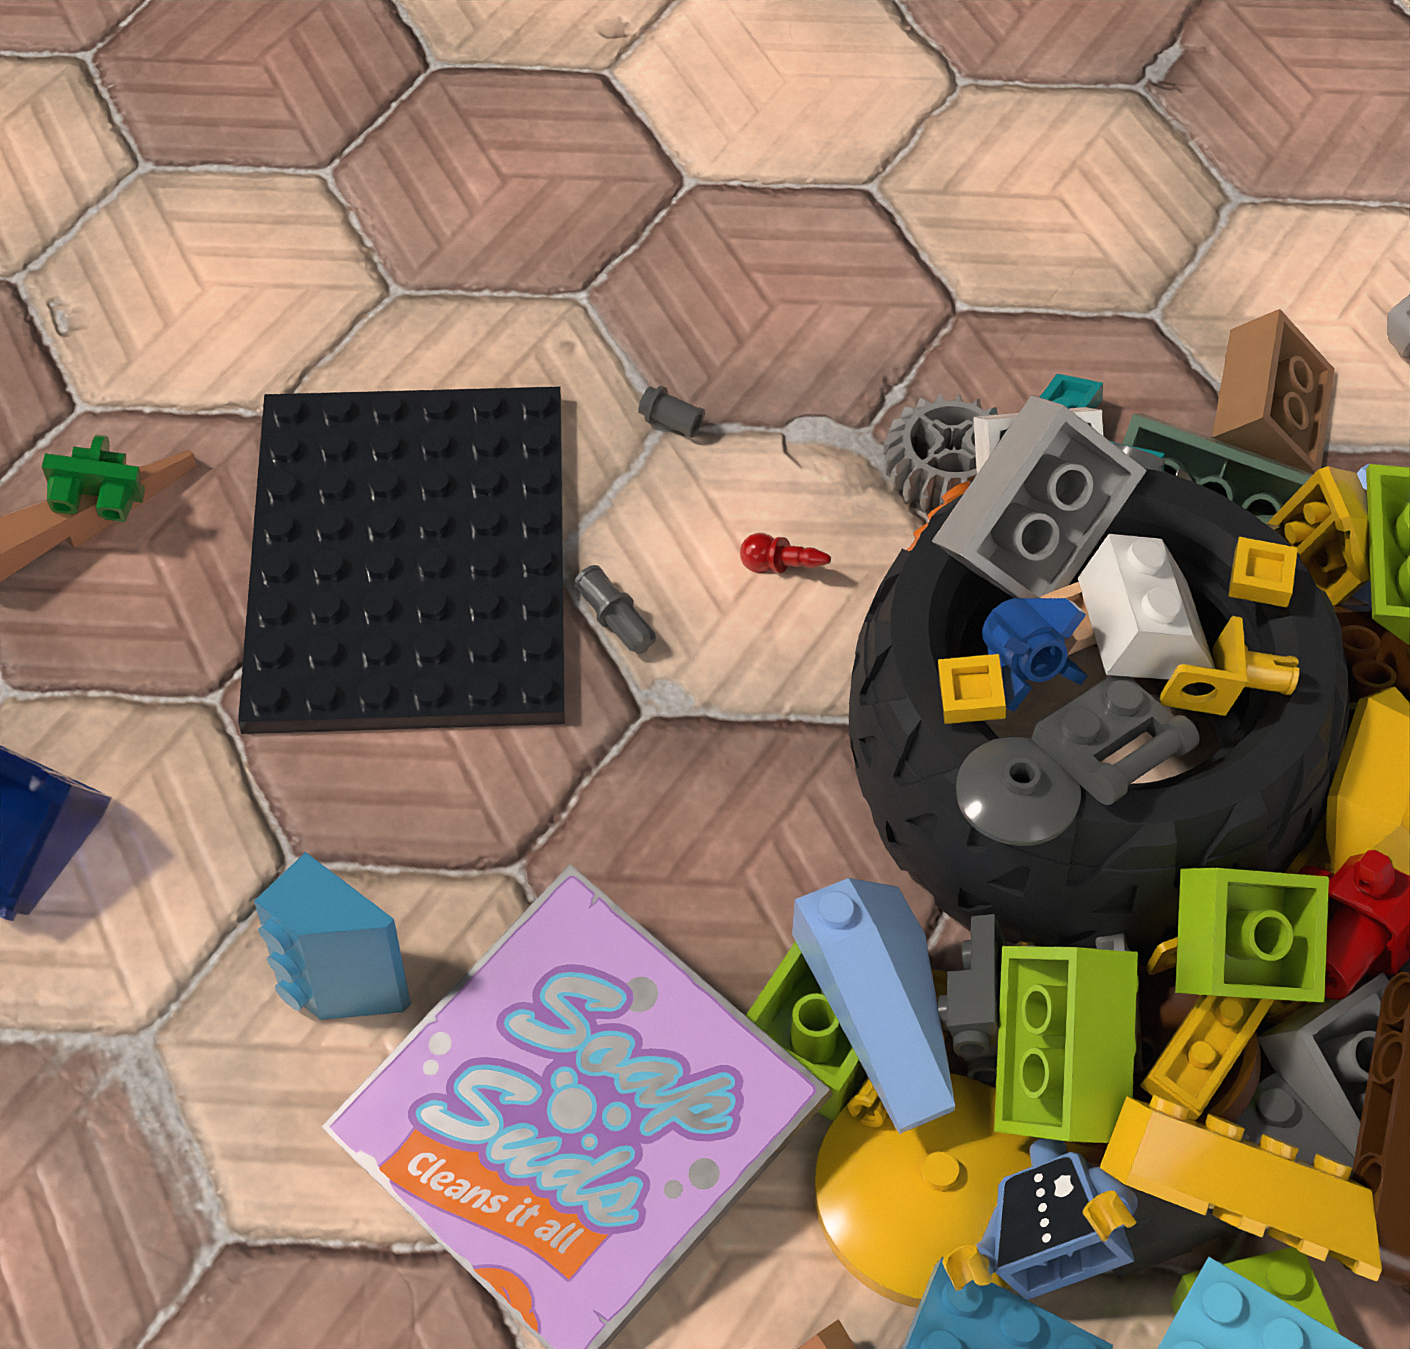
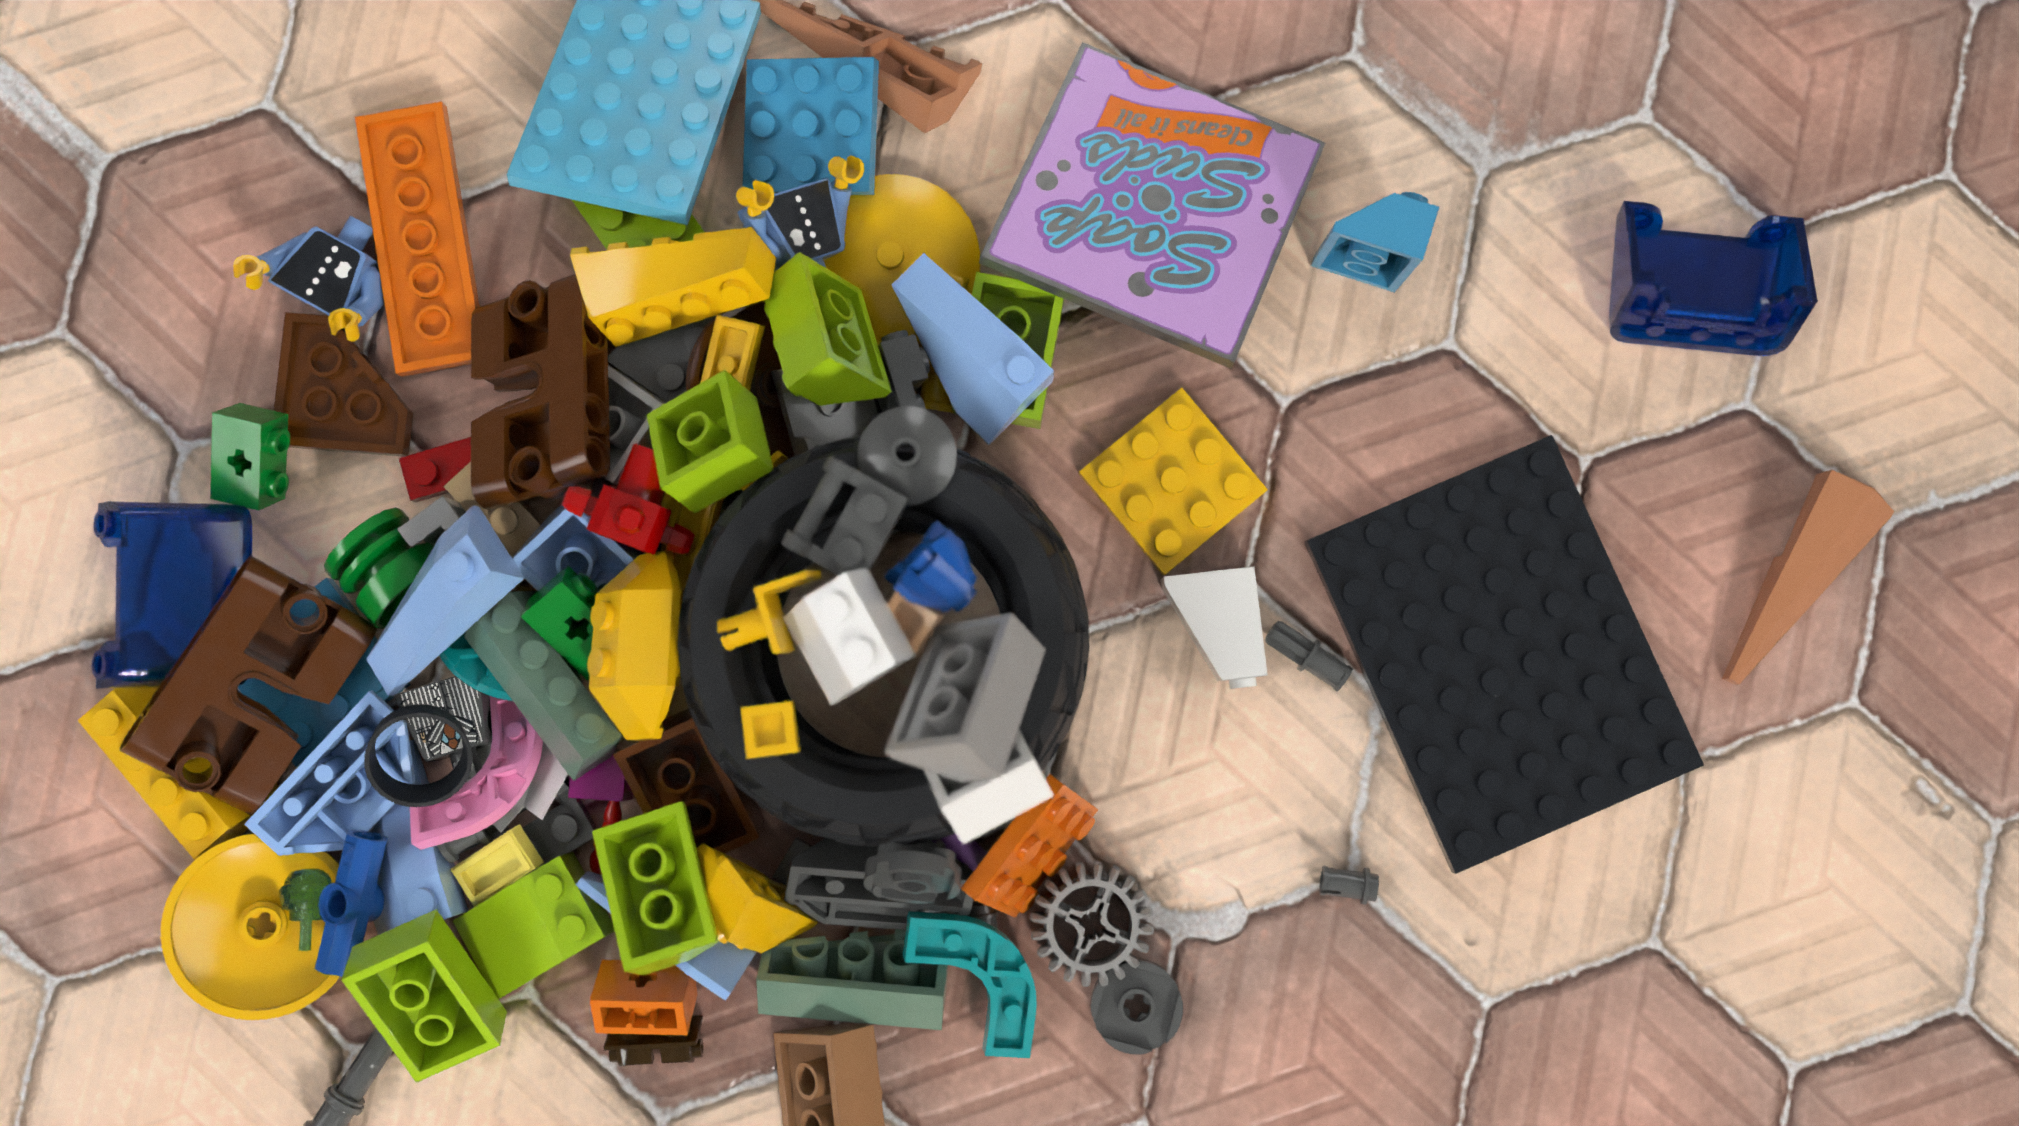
camera: 165 degrees right, 30 degrees up
green hips [42,434,145,522] -> none
red bar [740,532,831,573] -> none
yellow plate [938,654,1006,724] -> none
none -> yellow plate [1079,388,1268,576]
none -> dark grey plate [1090,959,1183,1055]
none -> white slope [1160,567,1268,689]

